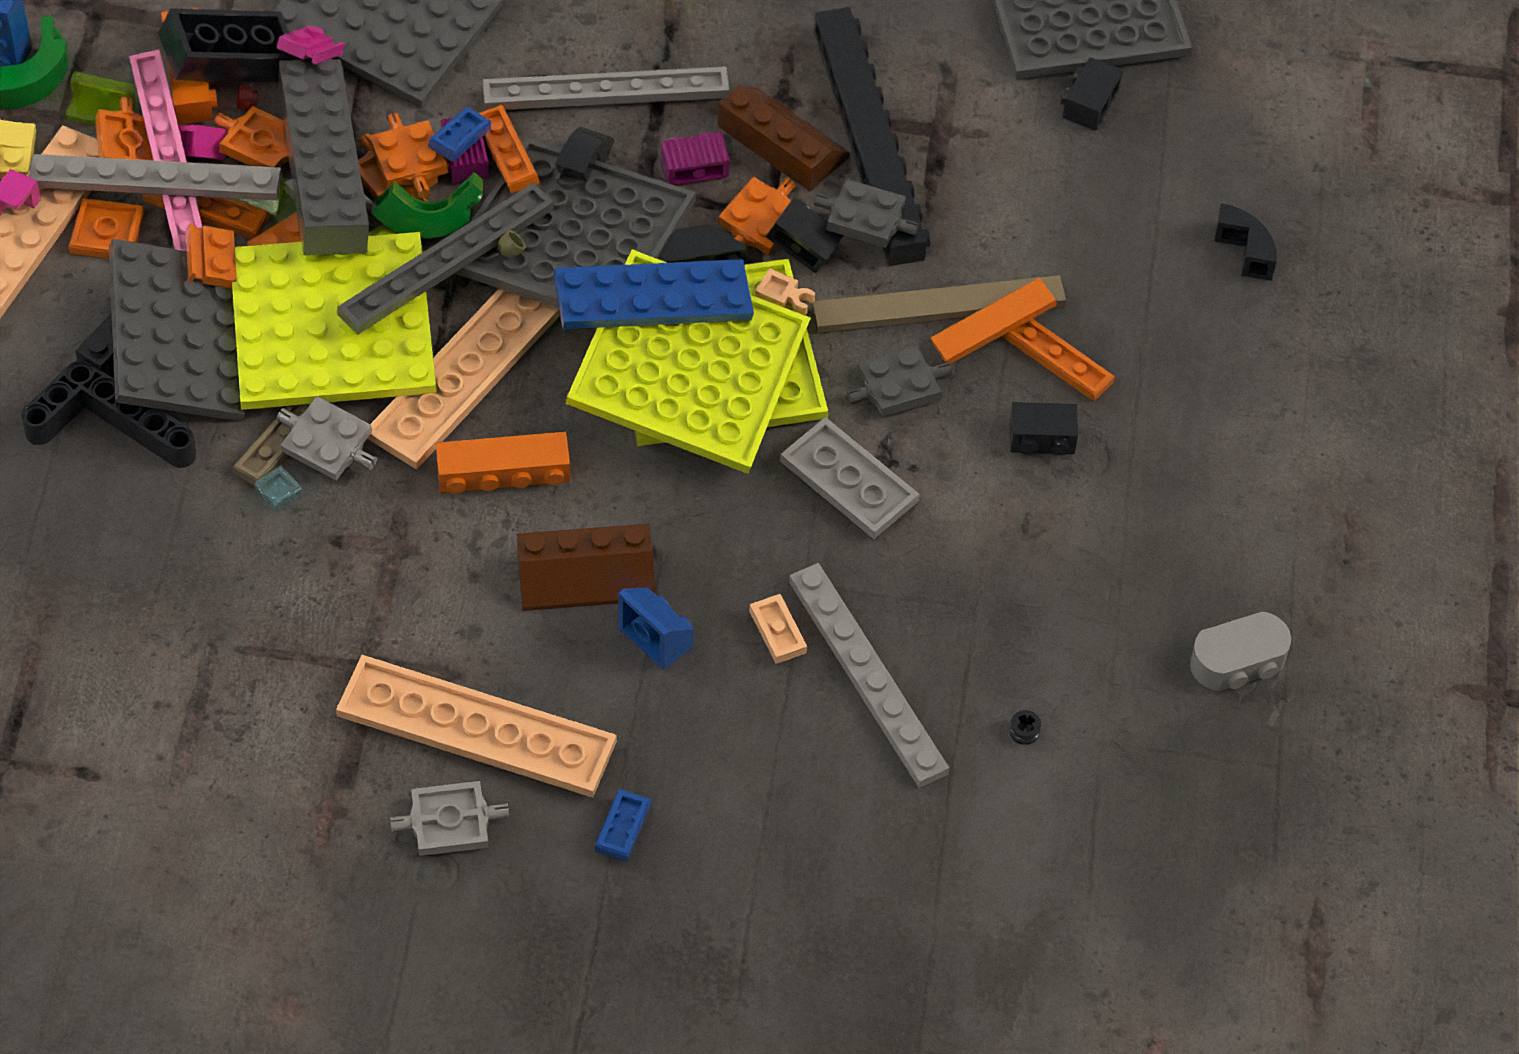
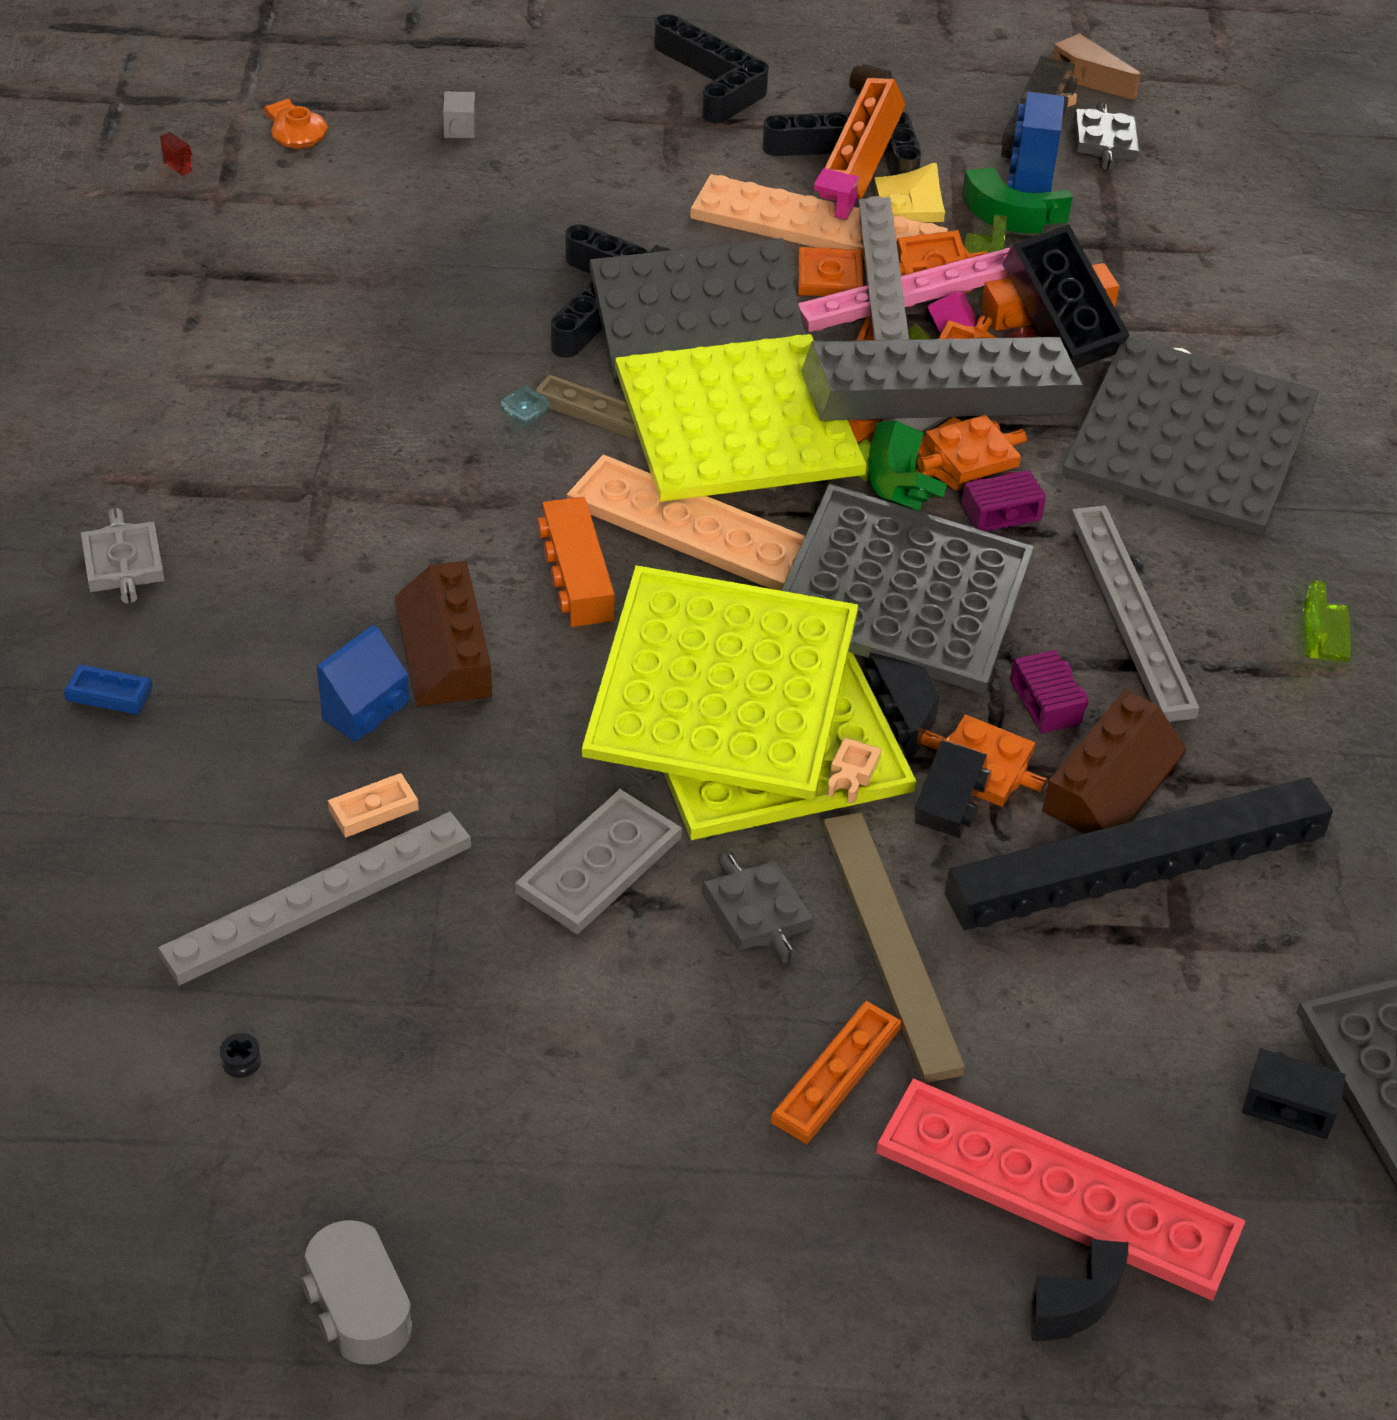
camera: 85 degrees right, 10 degrees down
orange plate [186,223,236,289] -> none
dark pink plate [277,26,345,65] -> none
light grey plate [277,396,377,481] -> none
light nougat plate [336,655,617,798] -> none
dark grey plate [337,182,554,335] -> none
blue plate [428,107,492,162] -> none
orange tile [479,105,540,194] -> none
olive hinge [498,230,526,258] -> none
blue plate [553,260,754,329] -> none
black brick [555,127,615,182] -> none
dark grey plate [813,179,919,248] -> none
orange tile [930,277,1057,364] -> none
black brick [1009,402,1078,455] -> none
none -> coral plate [876,1078,1245,1301]

